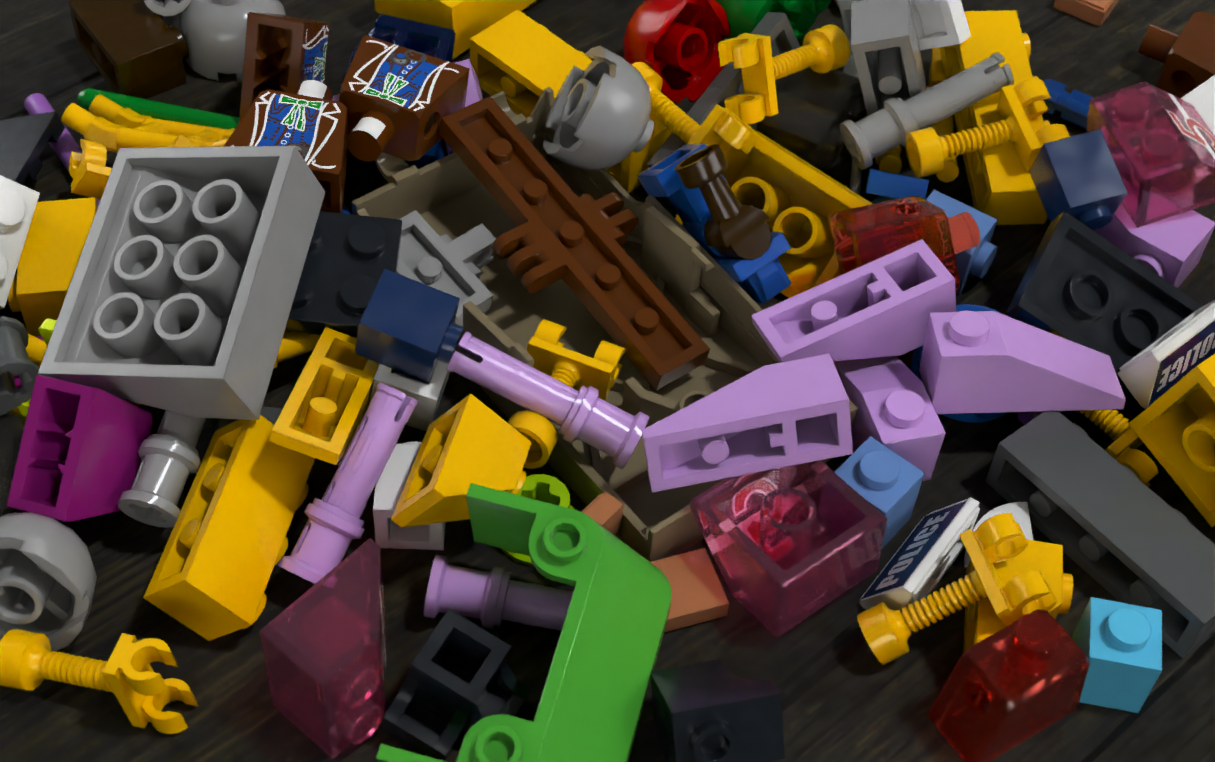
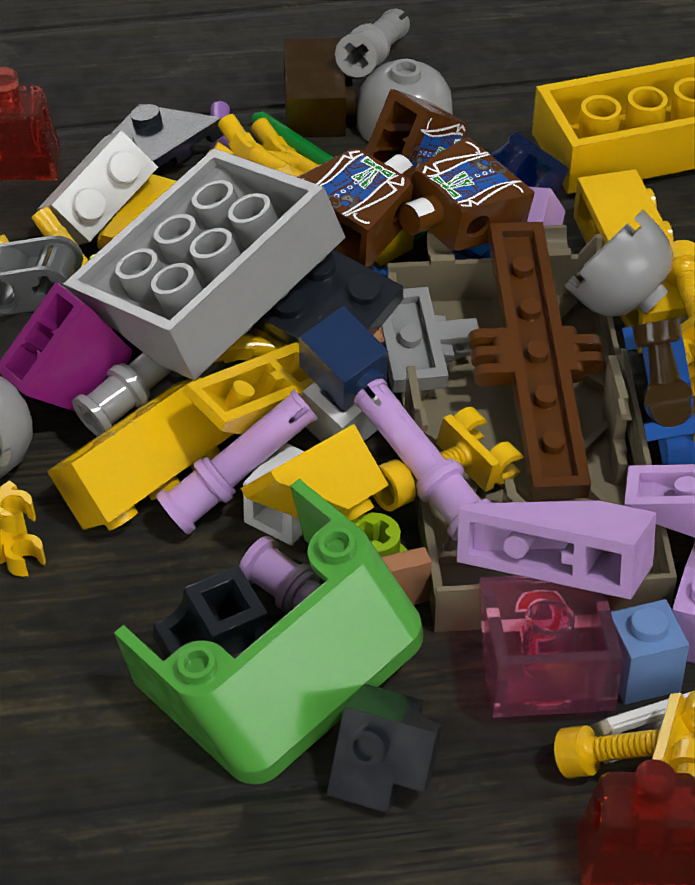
camera: 35 degrees right, 5 degrees down
clear pink slope [260,538,386,759] -> none
nougat tile [651,548,729,633] -> none

